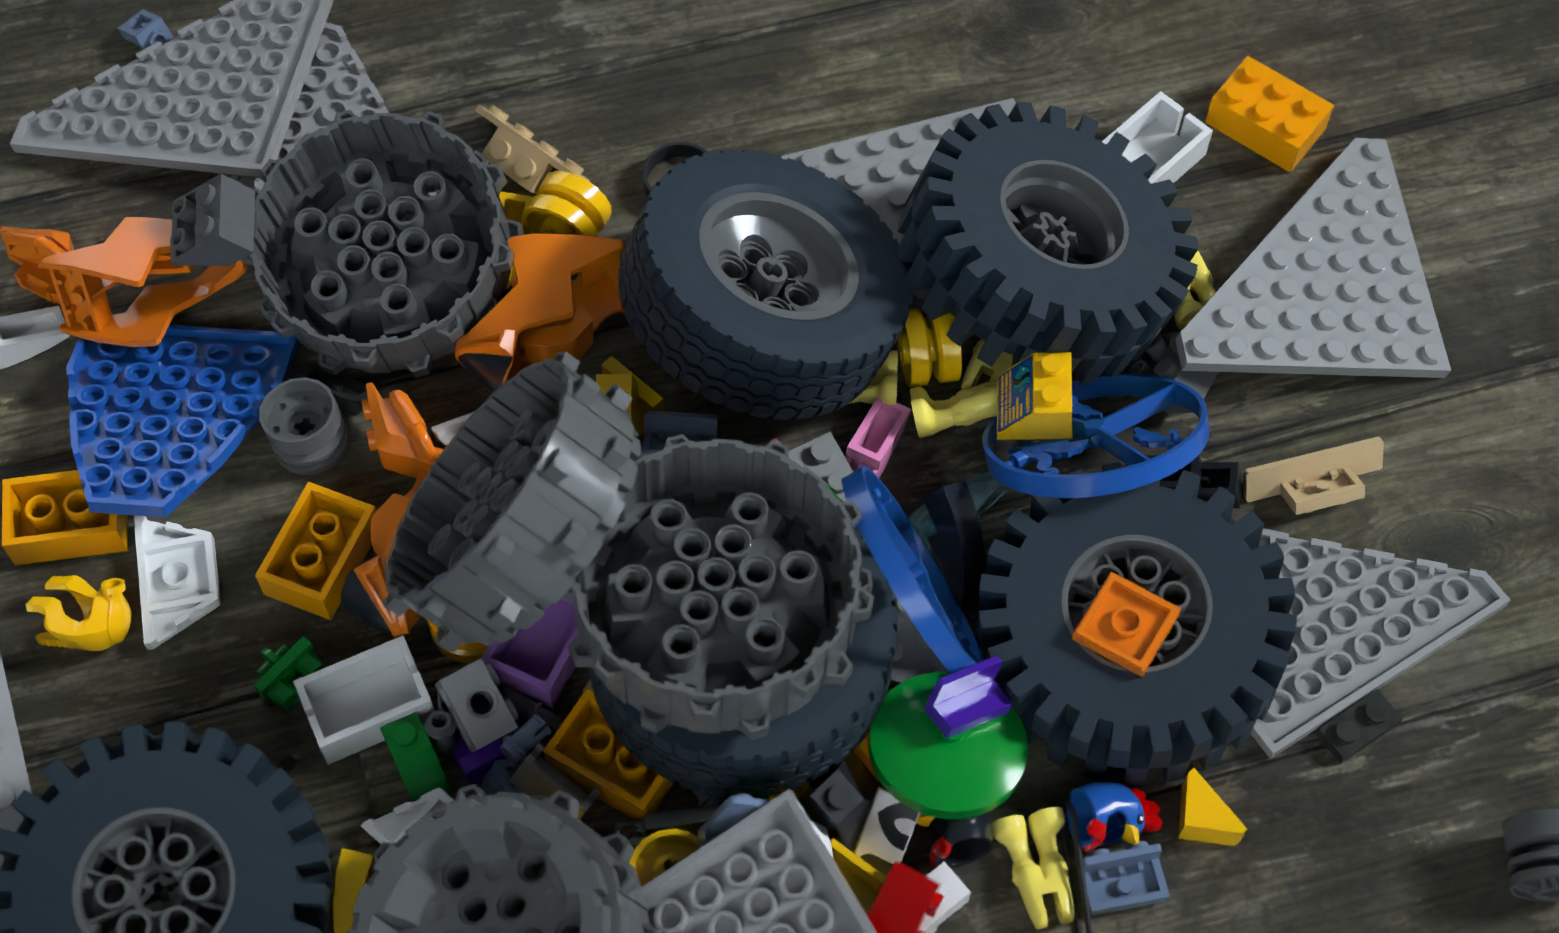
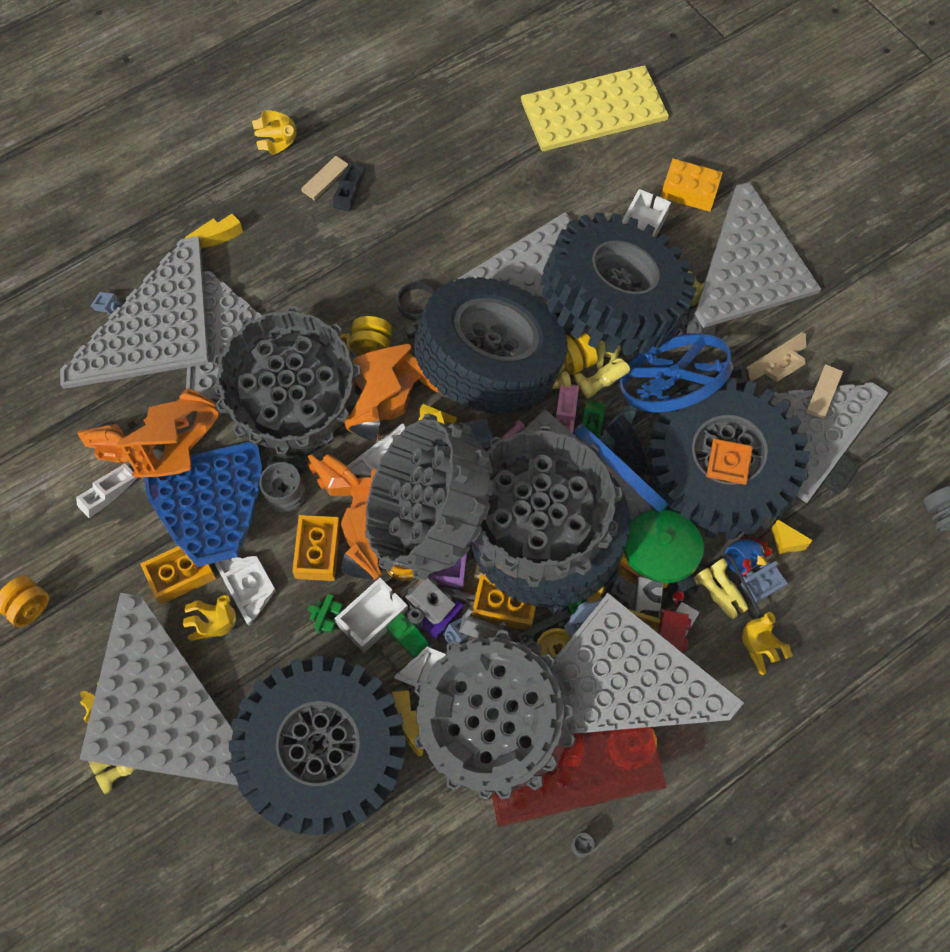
camera: 20 degrees left, 5 degrees up
dark grey slope [170,174,255,266] -> none
tan bracket [475,105,590,194] -> none
sand blue pin [500,714,551,764] -> none
dark purple panel [924,656,1013,739] -> none
yellow slope [997,352,1072,440] -> none
none -> green slope [580,401,604,441]
none -> tan tile [806,364,843,419]

